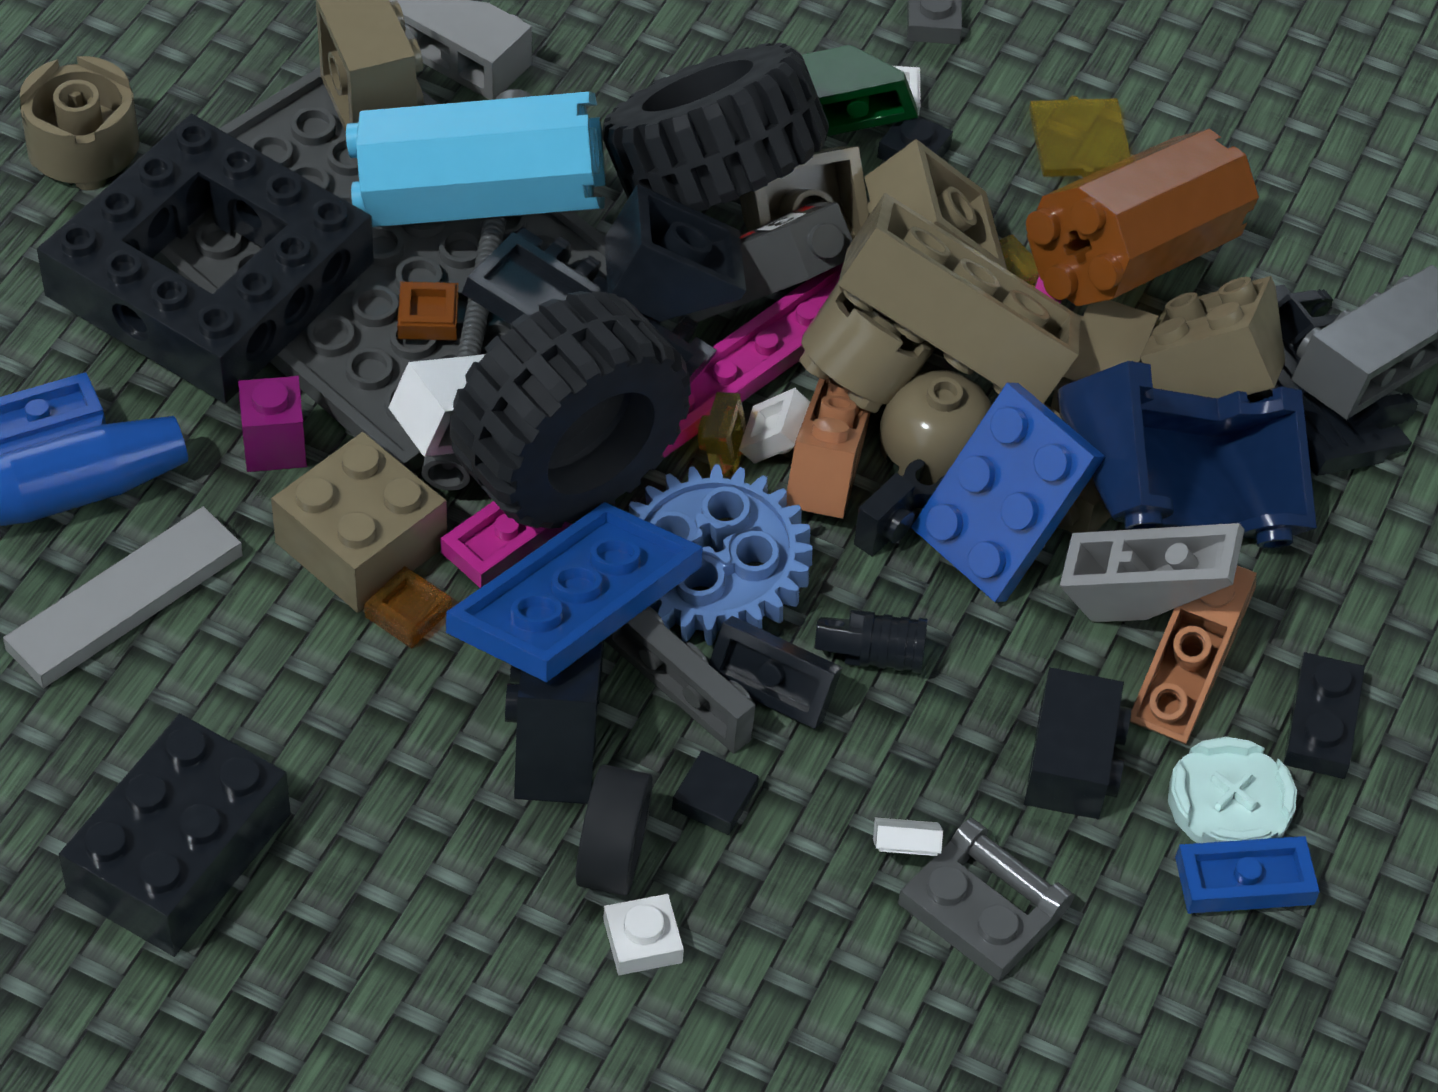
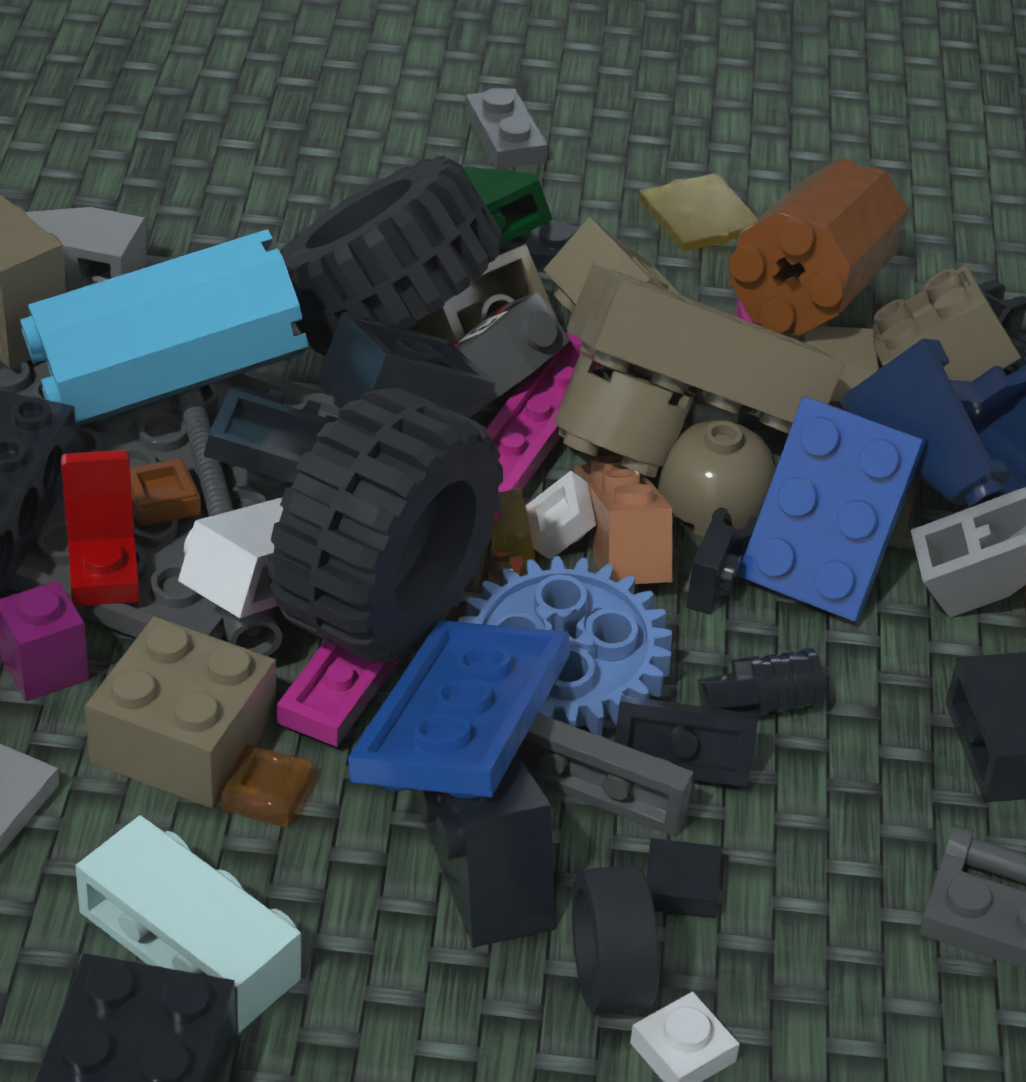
camera: 20 degrees left, 10 degrees down
white tile [873,817,943,856] -> none
none -> red bracket [61,450,140,607]
none -> light aqua brick [75,815,301,1034]

